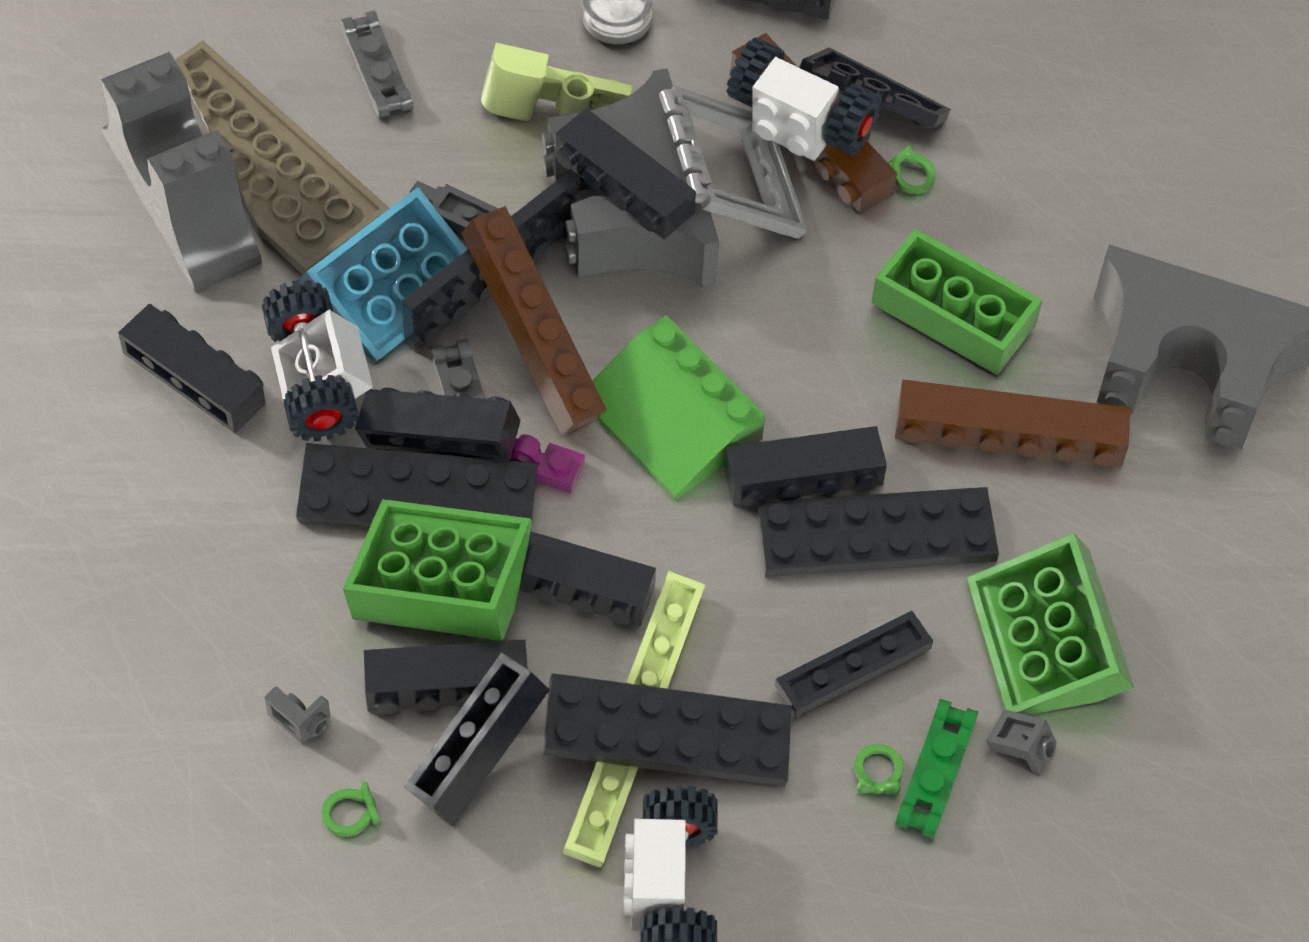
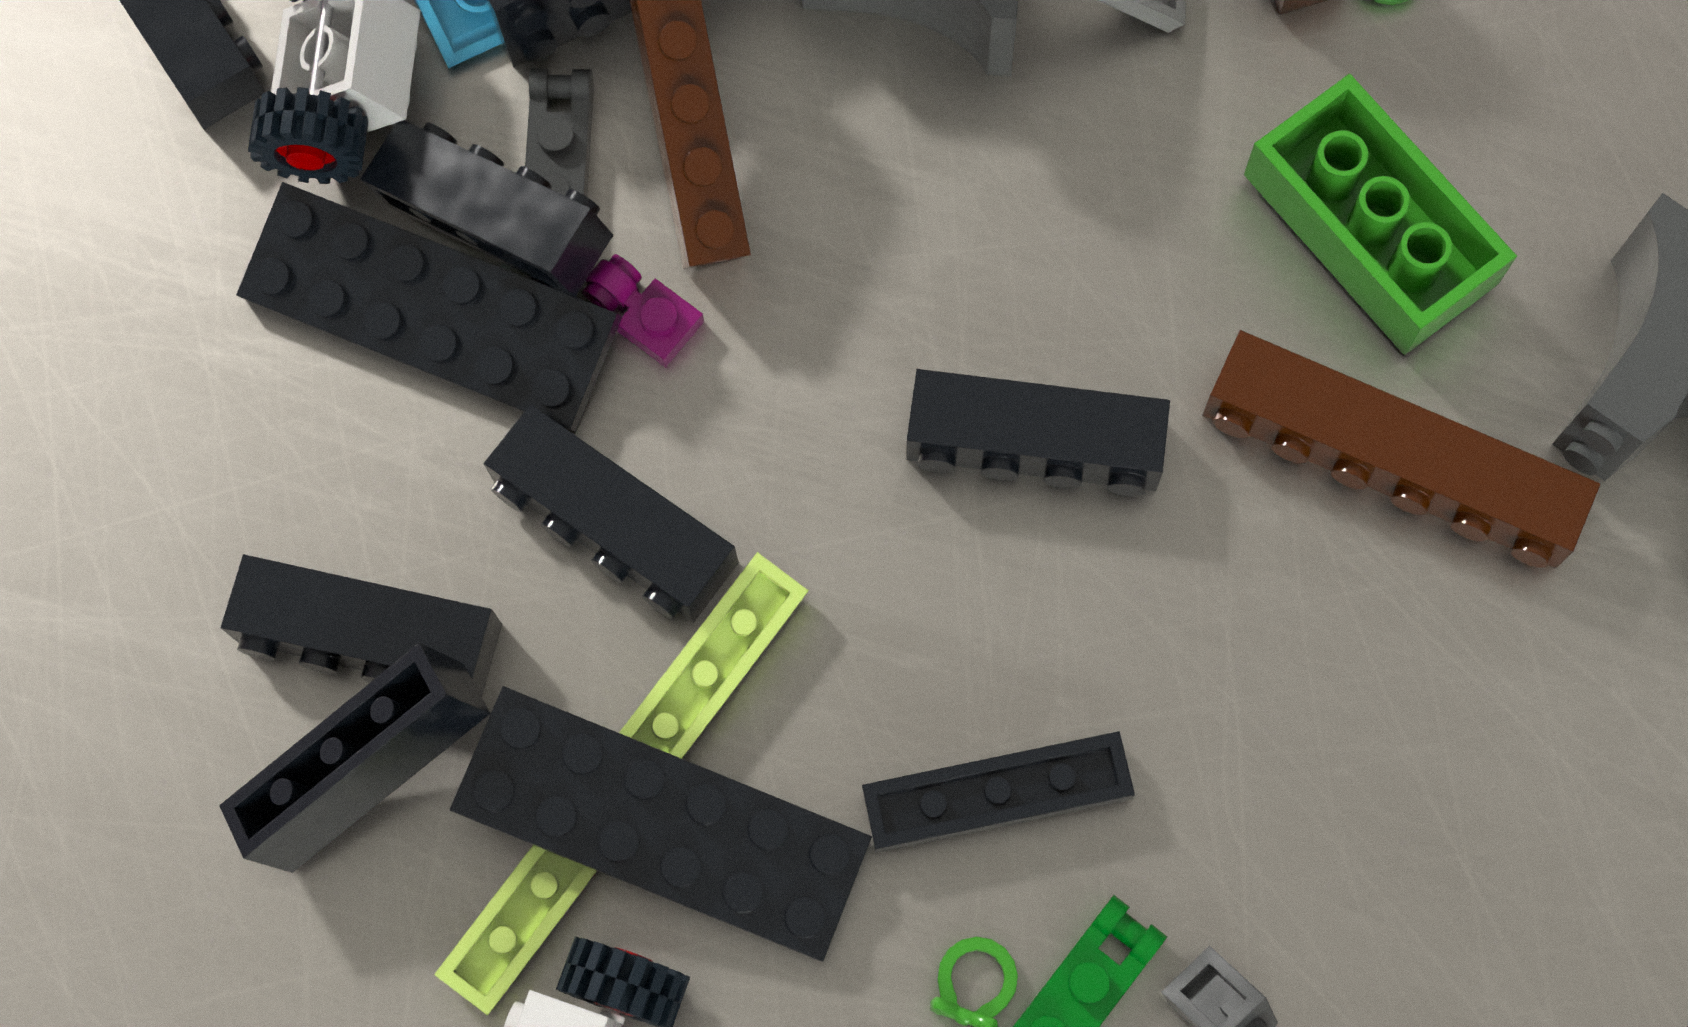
camera: 25 degrees right, 15 degrees up
dark grey bracket [264,686,331,744] -> none
bright green piece [321,782,380,838] -> none
bright green slope [343,499,532,641] -> none
bright green slope [592,315,765,500] -> none
black plate [756,487,999,577] -> none
bright green slope [967,533,1134,715] -> none

